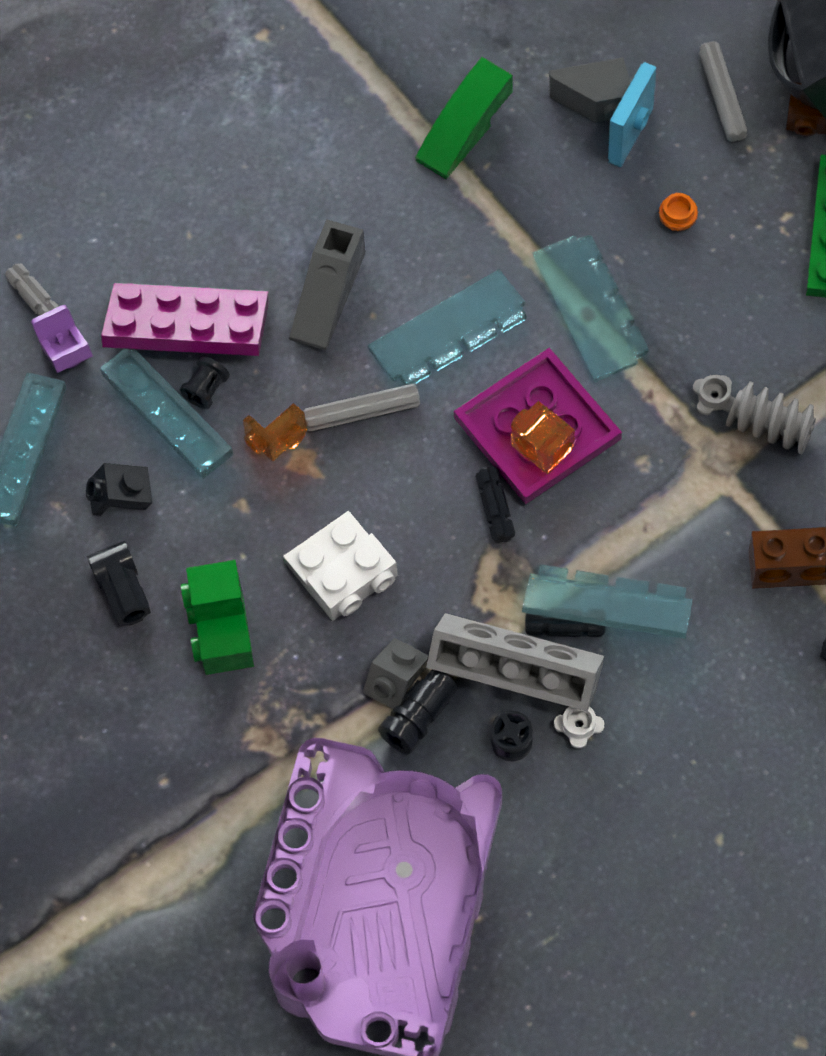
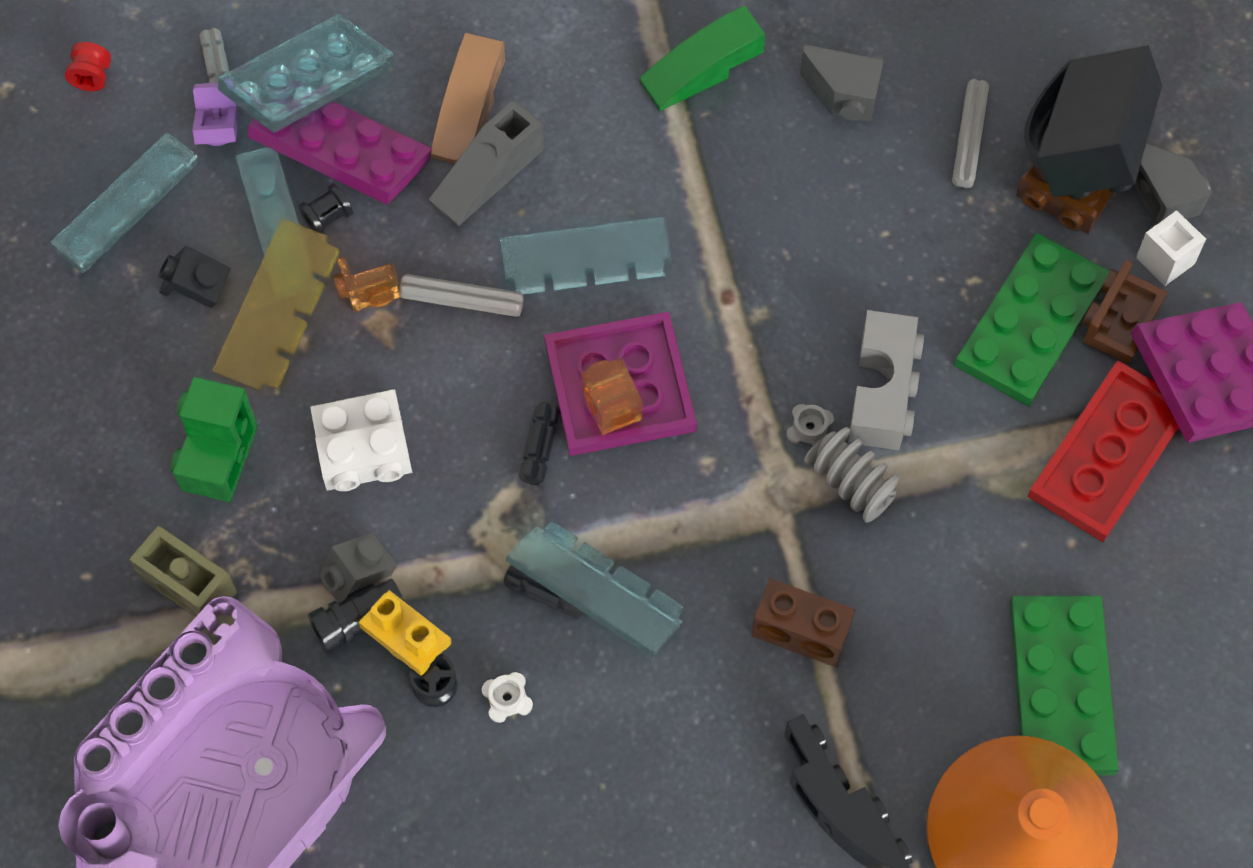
camera: 20 degrees right, 0 degrees up
black piece [87,541,151,626] -> none
light grey brick [426,613,604,711] -> none
clear light blue windscreen [532,235,649,382] -> none
medium azure plate [608,62,656,167] -> none
orange plate [659,193,698,231] -> none
none -> olive brick [129,525,237,618]
none -> clear yellow windscreen [212,218,340,391]
none -> clear light blue plate [218,14,395,133]
none -> yellow hips [359,590,452,676]
none -> medium nougat slope [431,33,505,164]
none -> light grey arch [848,310,924,451]

